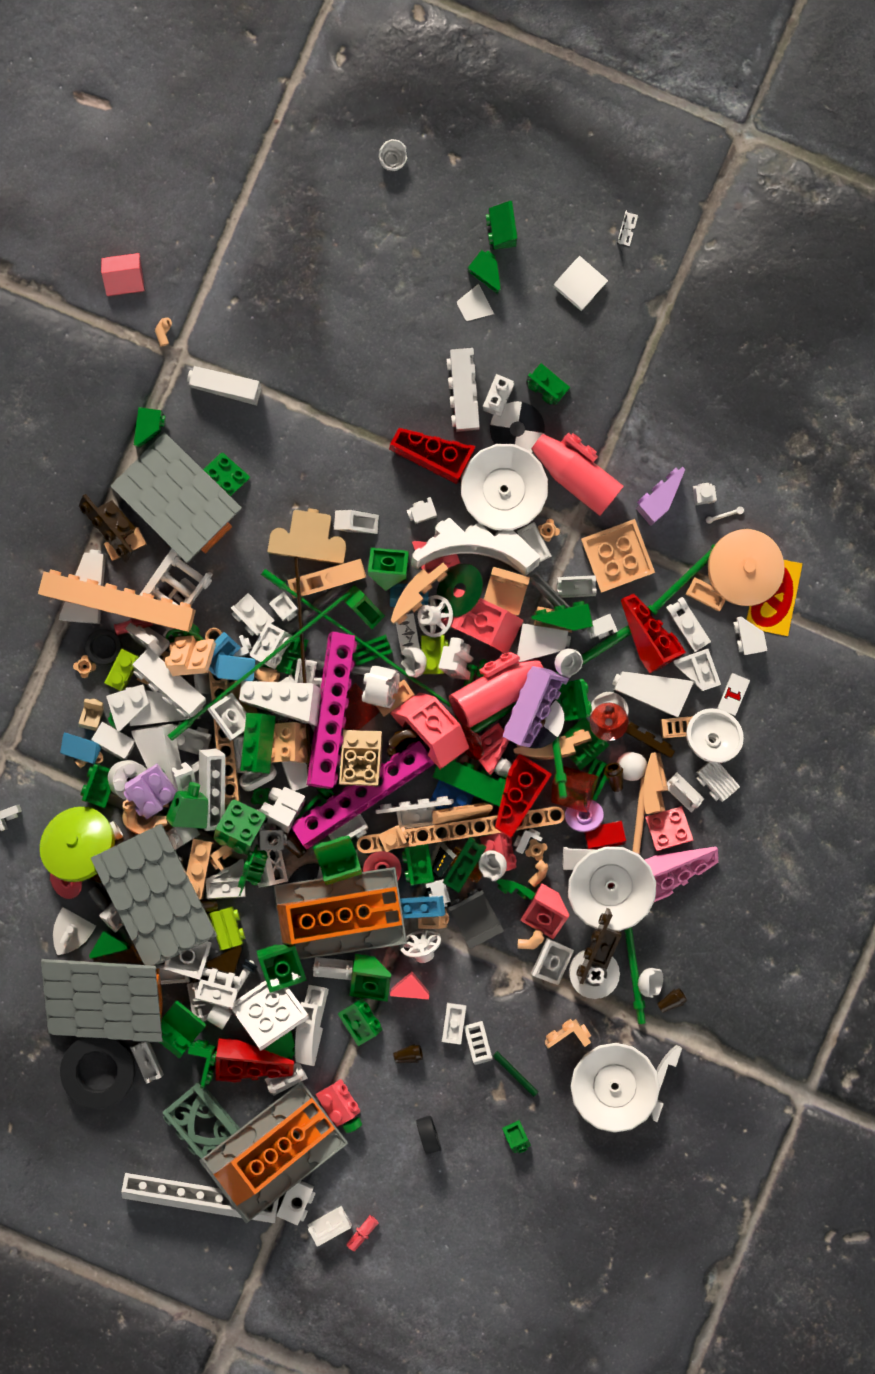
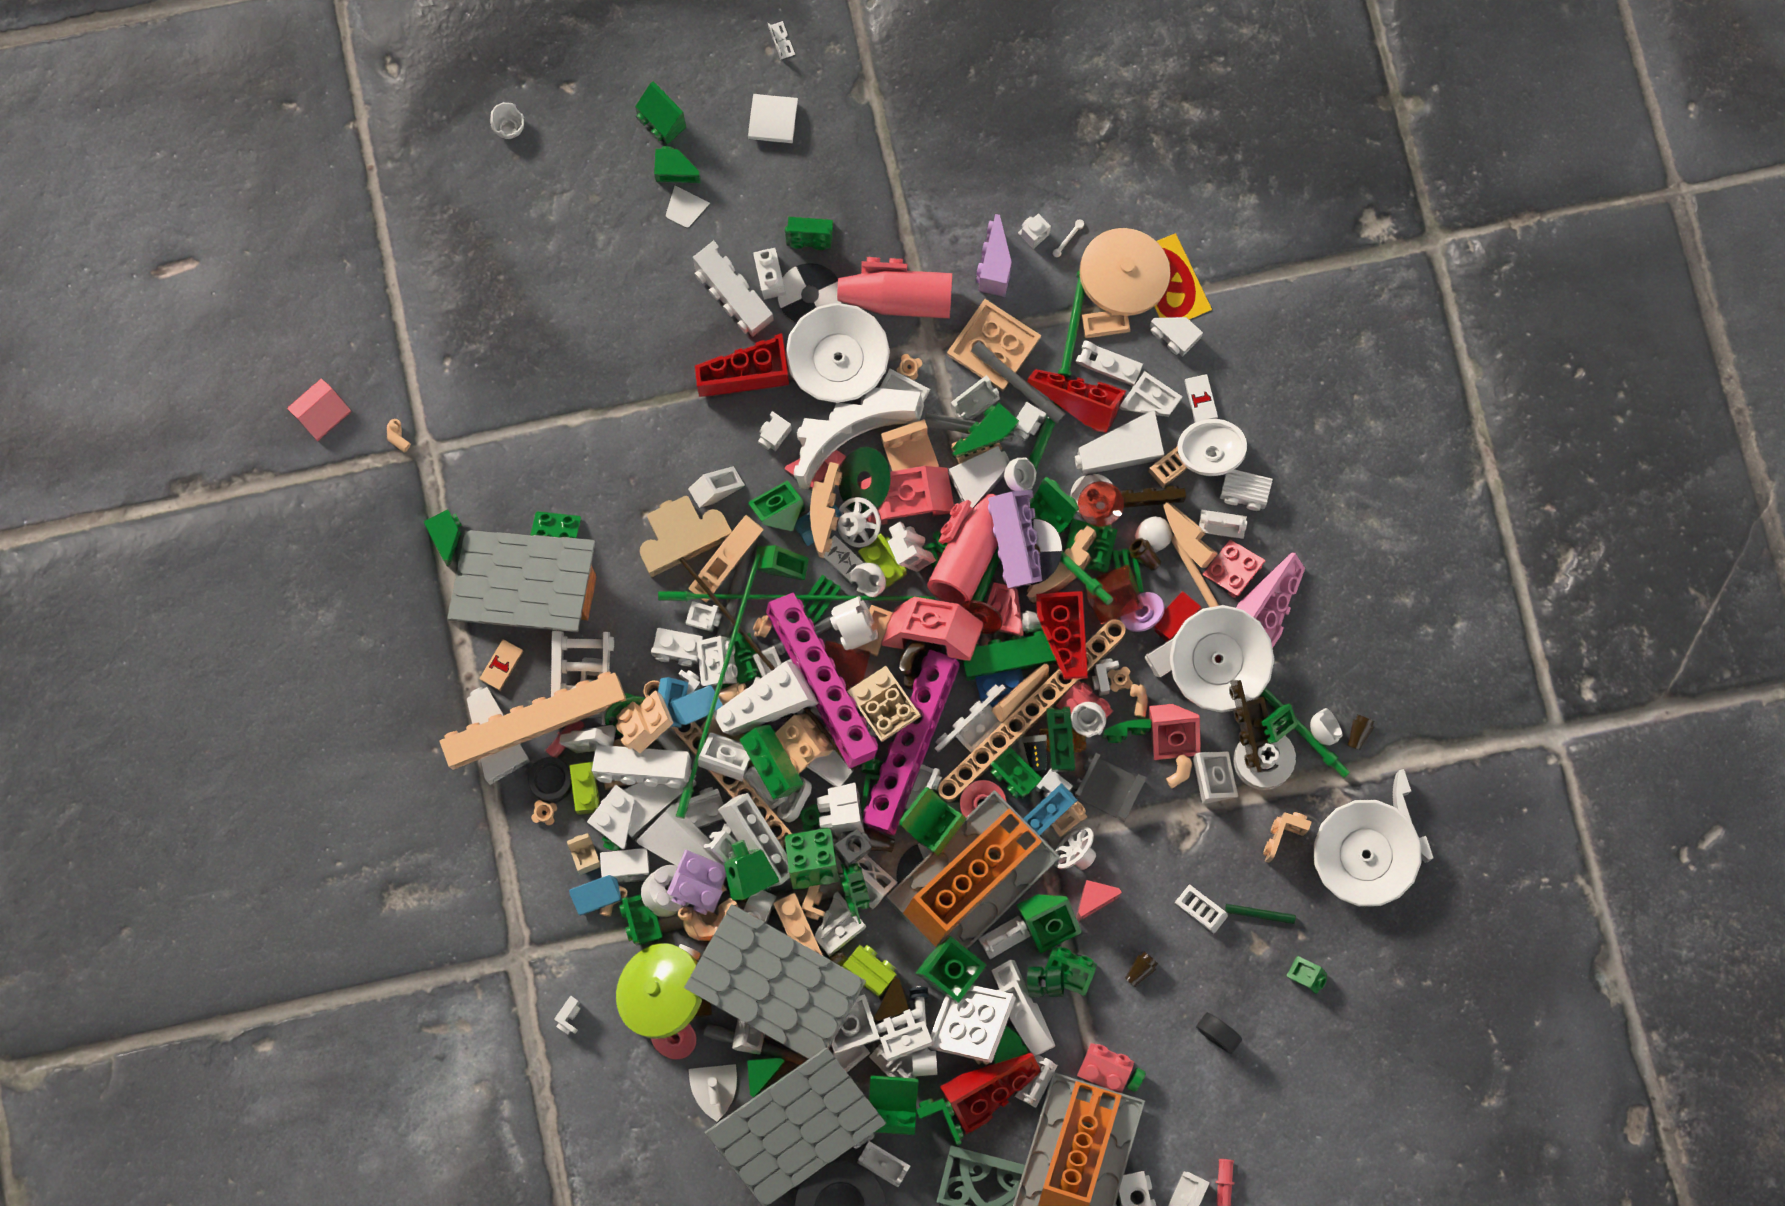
camera: 30 degrees left, 10 degrees down
dark brown bracket [79,494,136,562] -> none
white slope [187,366,262,406] -> none
light nougat bracket [378,825,409,852] -> none
white plate [442,1003,466,1044] -> none
none -> light nougat plate [753,615,772,638]
none -> dark grey piece [971,341,1066,424]
none -> dark green wheel [1027,966,1064,998]
none -> green tile [1262,704,1298,743]

